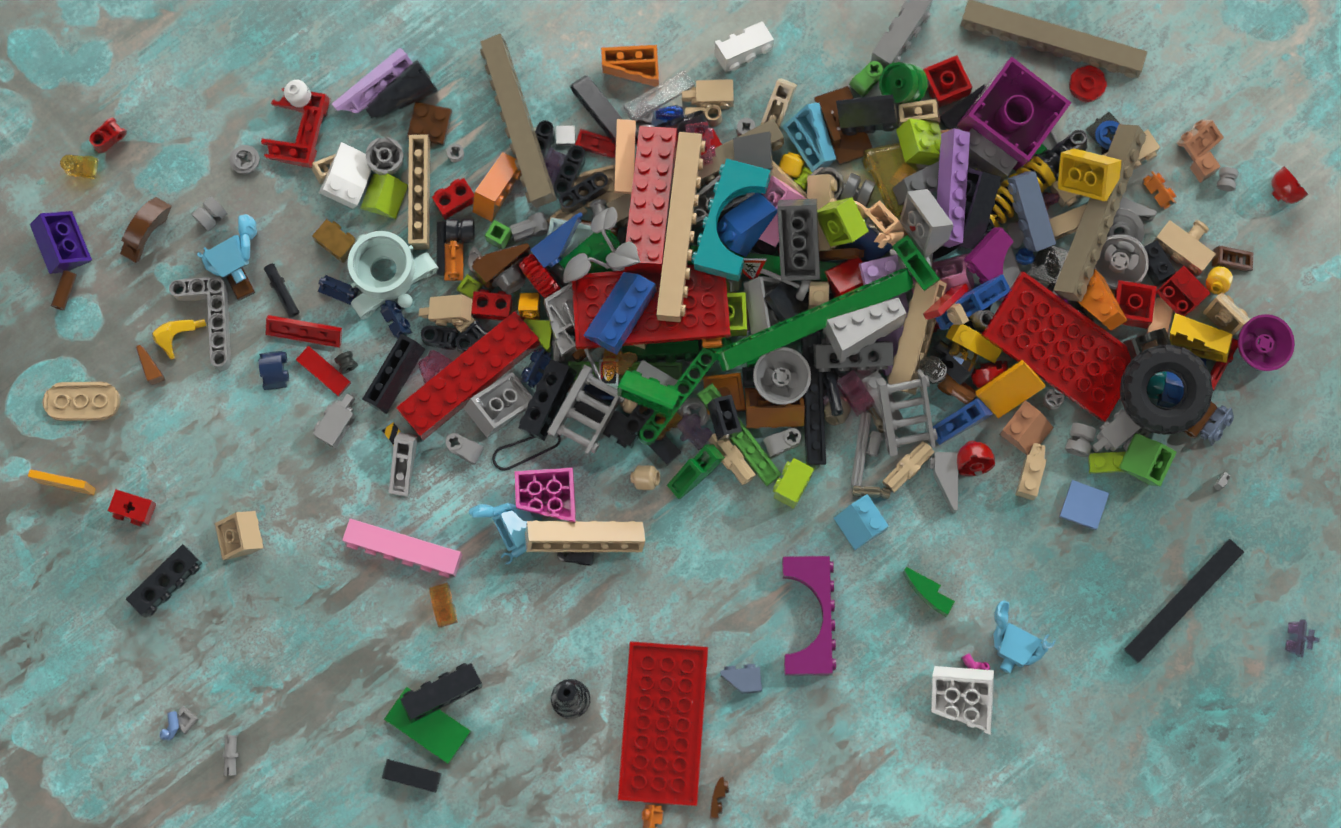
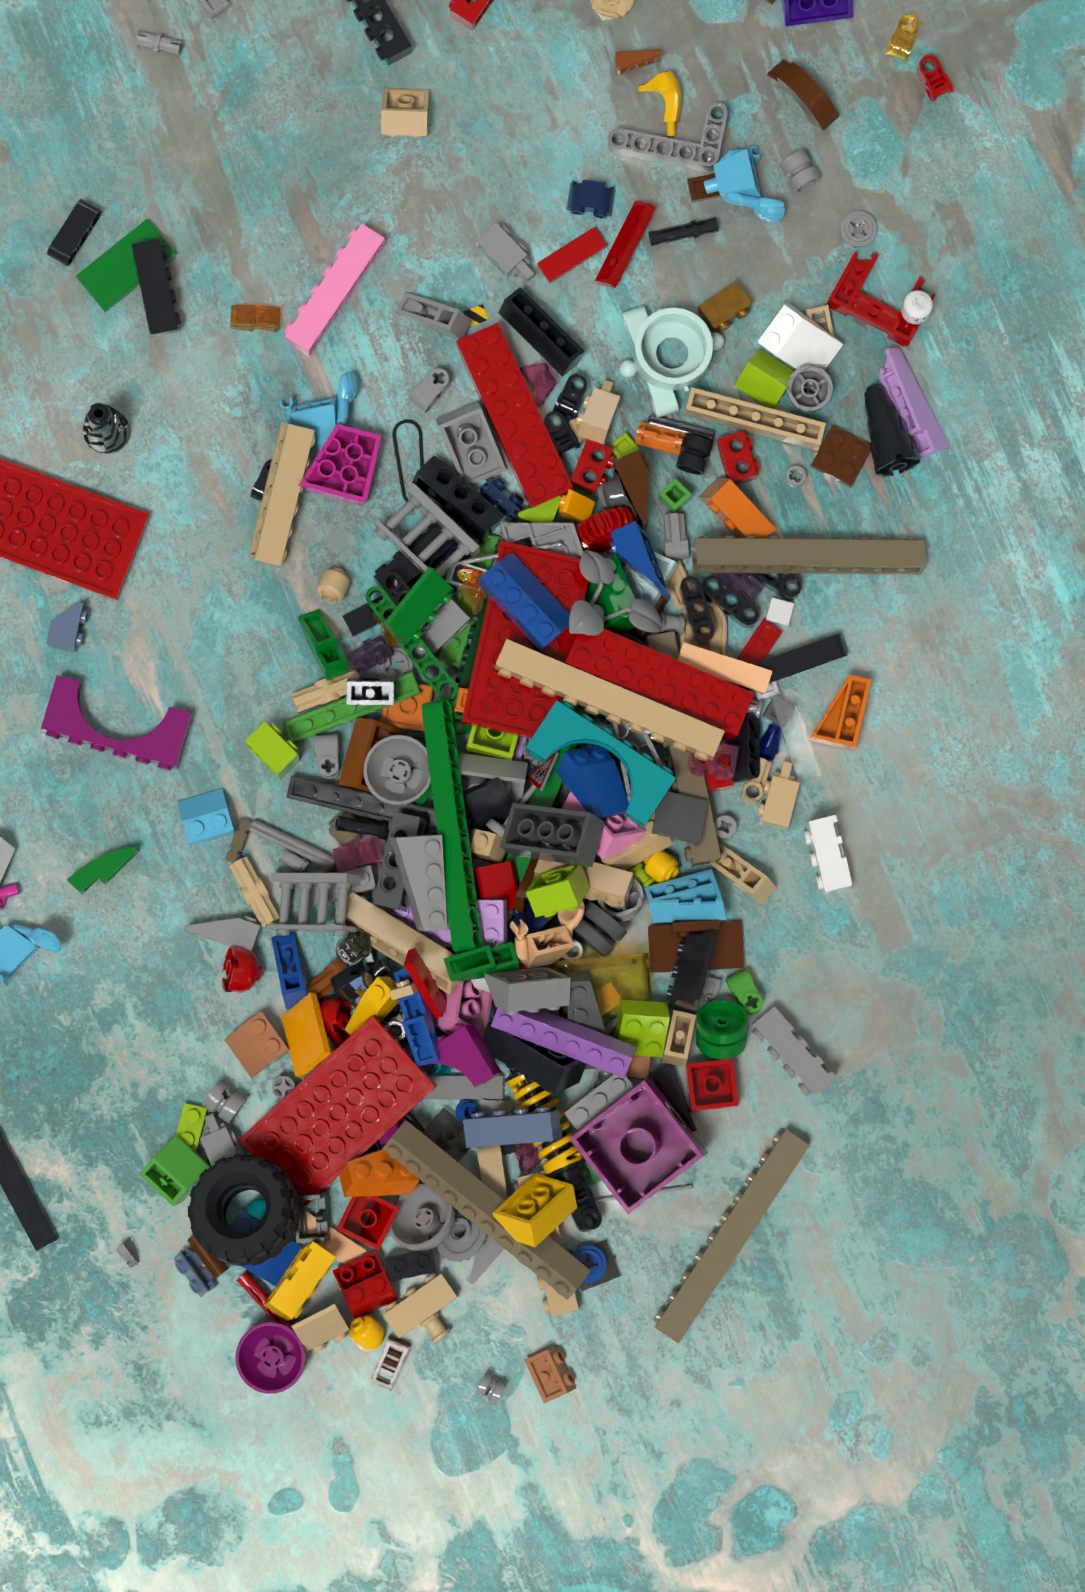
camera: 100 degrees right, 5 degrees up
dark blue hinge [317,275,359,306] -> none
pearl dark grey wheel [334,351,358,374] -> none
dark blue hinge [380,300,412,339] -> none
light grey tile [468,246,483,273] -> none
tan hinge [1015,443,1047,500] -> none
medium blue tile [1059,480,1109,530] -> none
red tile [1069,65,1107,102] -> none
orange hinge [1143,171,1177,209] -> none
nougat brick [1190,151,1221,183] -> none
red cylinder [1271,166,1308,204] -> none

